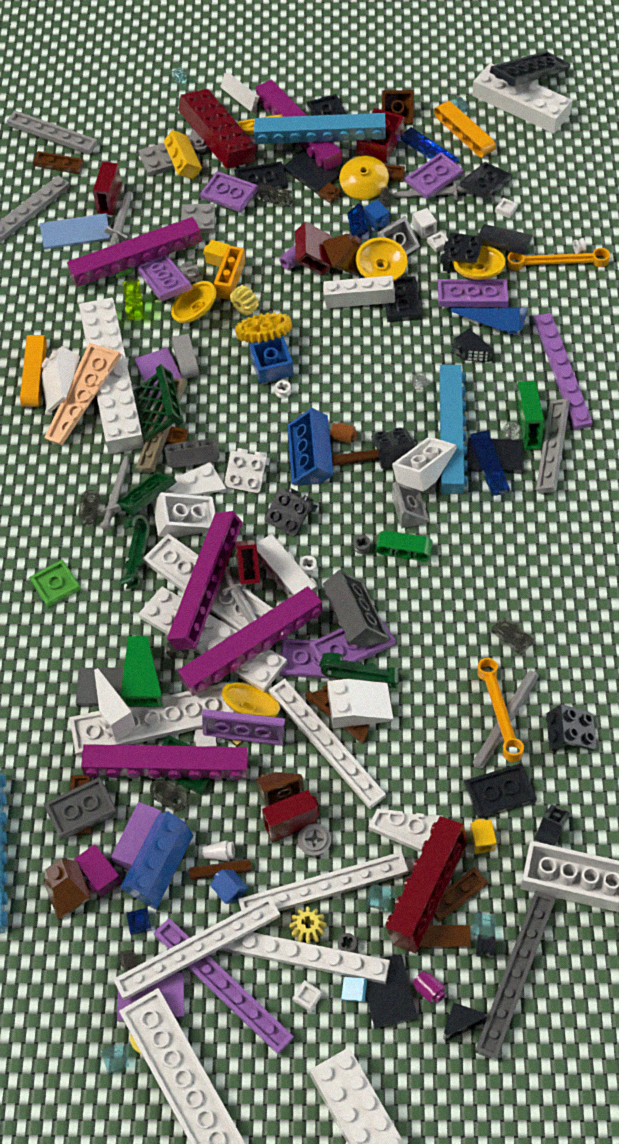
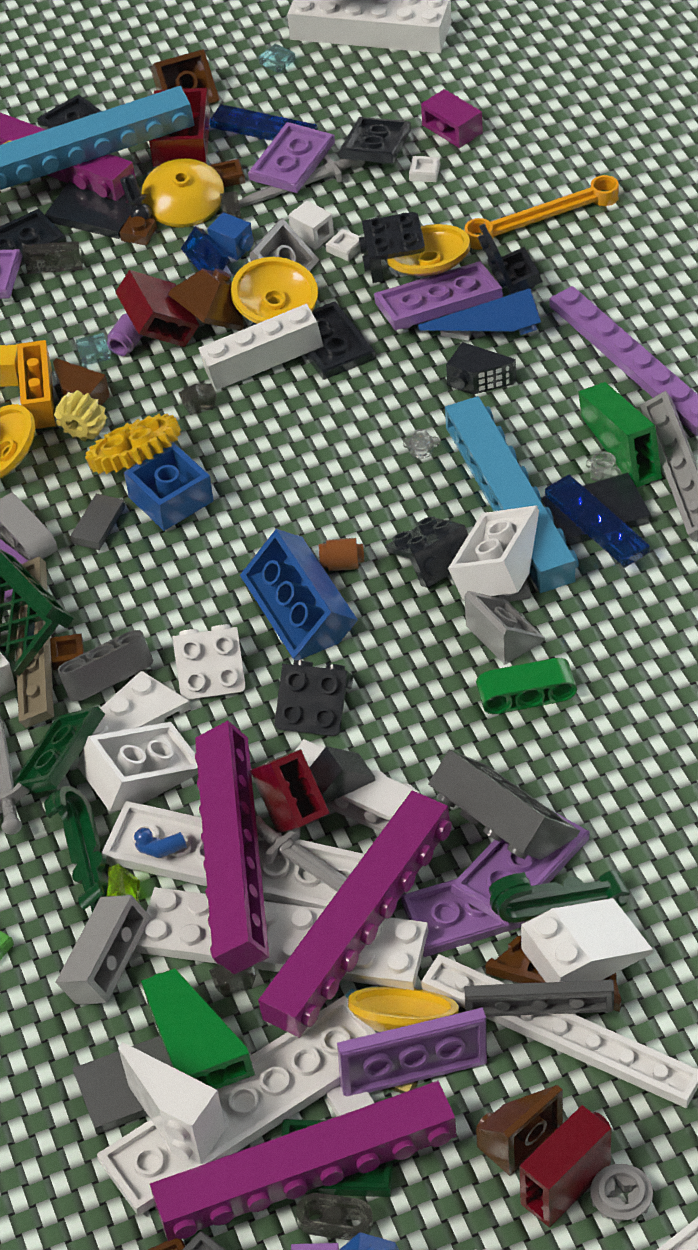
camera: 20 degrees left, 10 degrees down
white bush [275,380,291,398] -> none
white bush [300,556,317,575] -> none
reddish brown axle [332,449,379,466] -> none
dark grey bush [353,535,370,554] -> none
light orange beam [434,101,496,158] -> none
black tile [478,224,533,254] -> none
white bush [573,238,586,254] -> none
none -> reddish brown slope [53,358,110,406]
none -> light grey brick [55,895,151,1004]
none -> dark grey tile [70,493,125,550]
none -> clear light blue tile [76,333,111,366]
none -> clear neon green tile [107,864,140,903]
none -> black axle [120,174,152,220]
none -> blue arm [134,828,187,858]
none -> clear smoke piece [178,383,217,415]
none -> black slope [309,746,375,804]
none -> magenta brick [421,89,483,148]
none -> dark grey tile [464,980,614,1017]
none -> black bracket [477,224,543,295]

